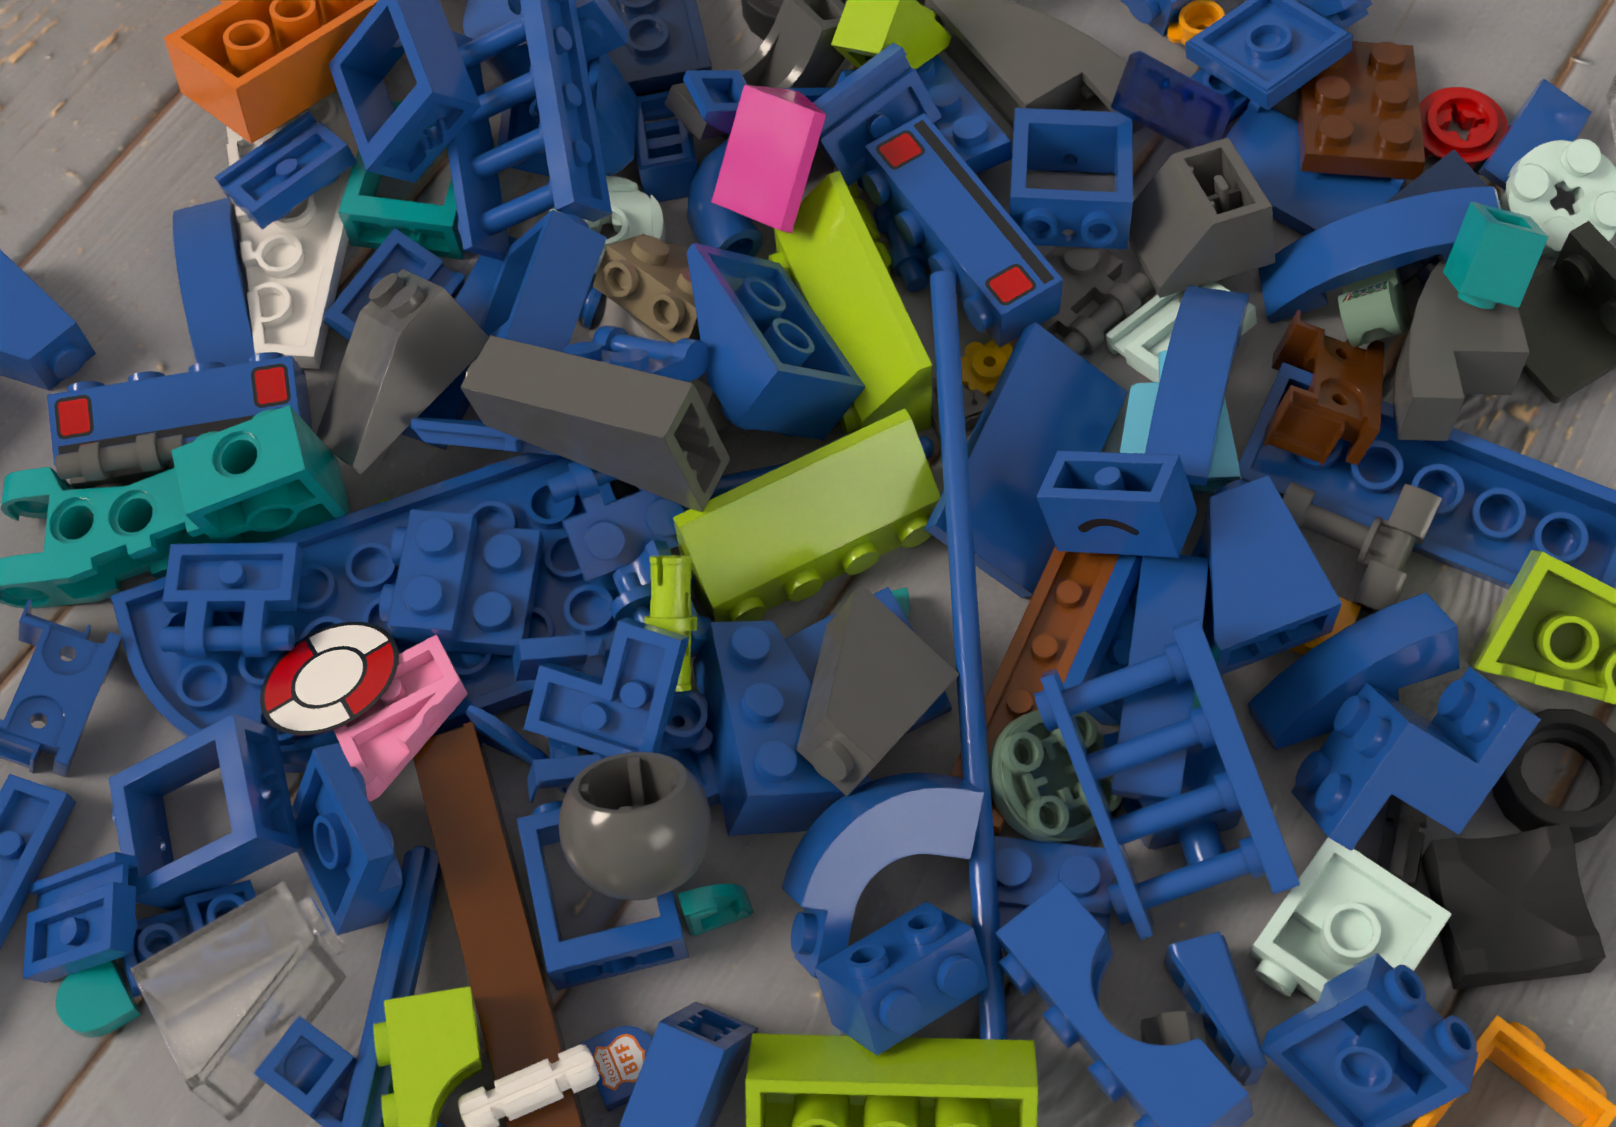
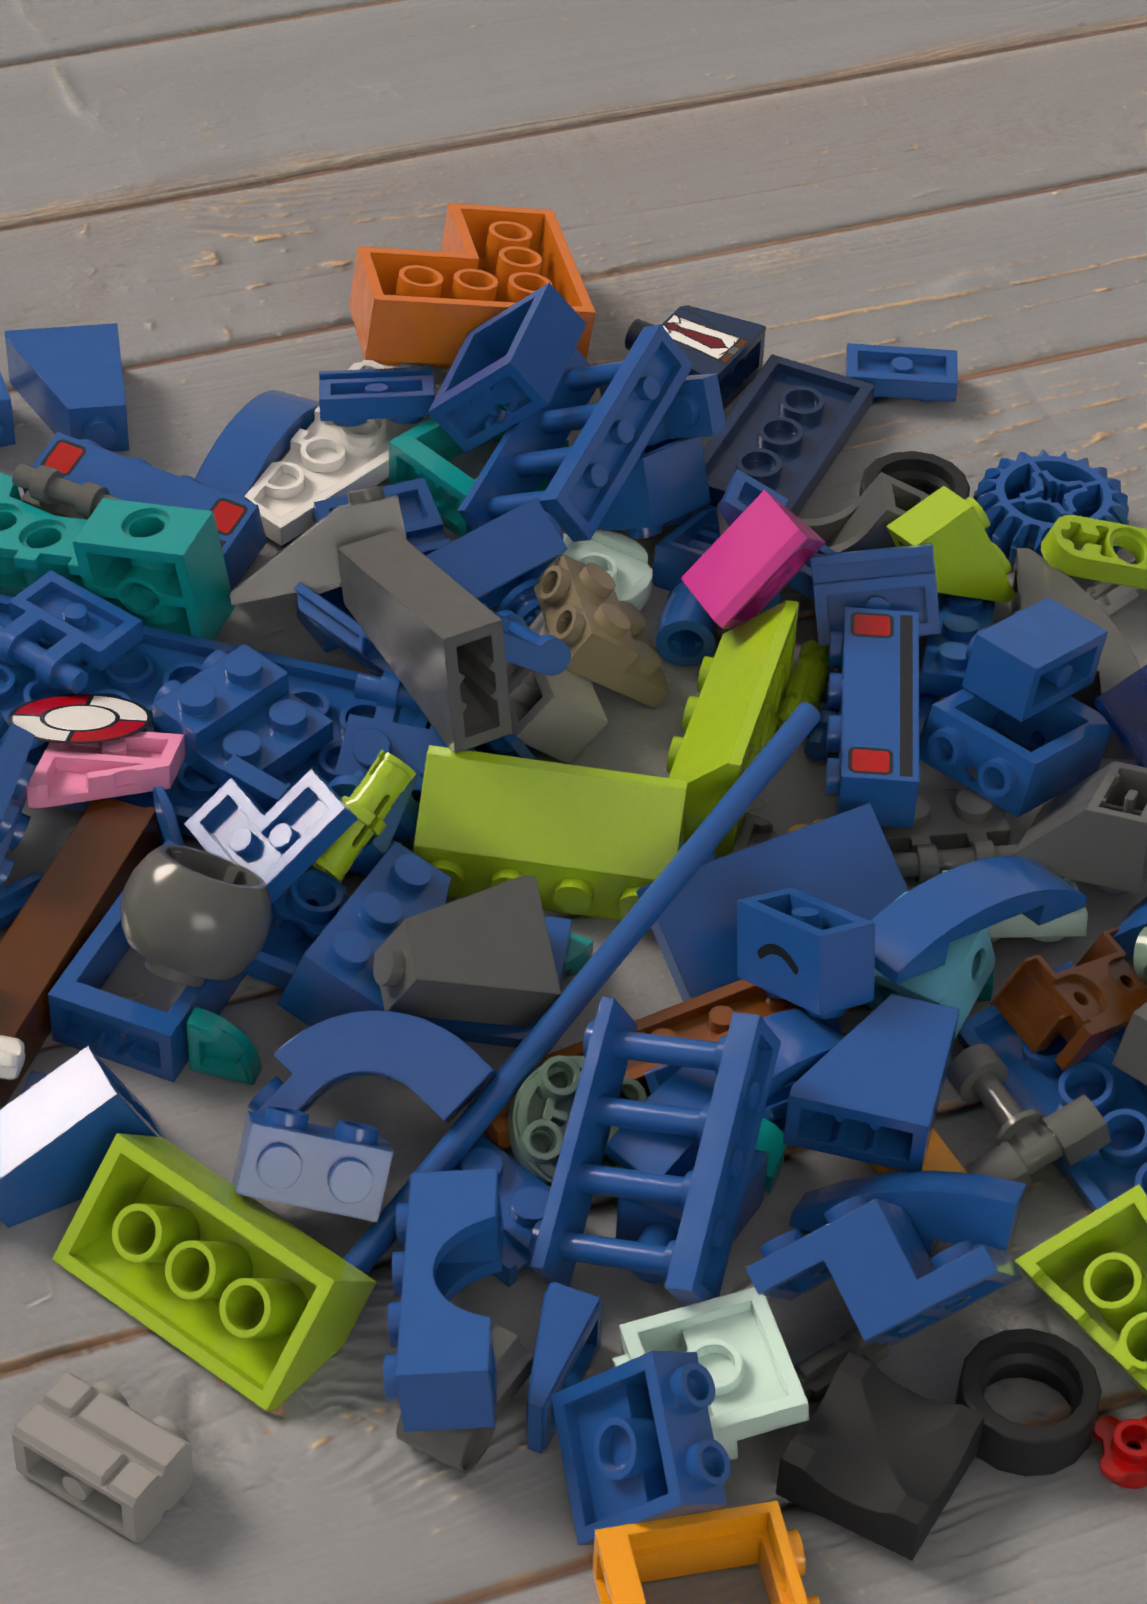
camera: 30 degrees right, 20 degrees down
blue slope [686,243,865,440] -> none
none -> blue brick [962,597,1108,722]

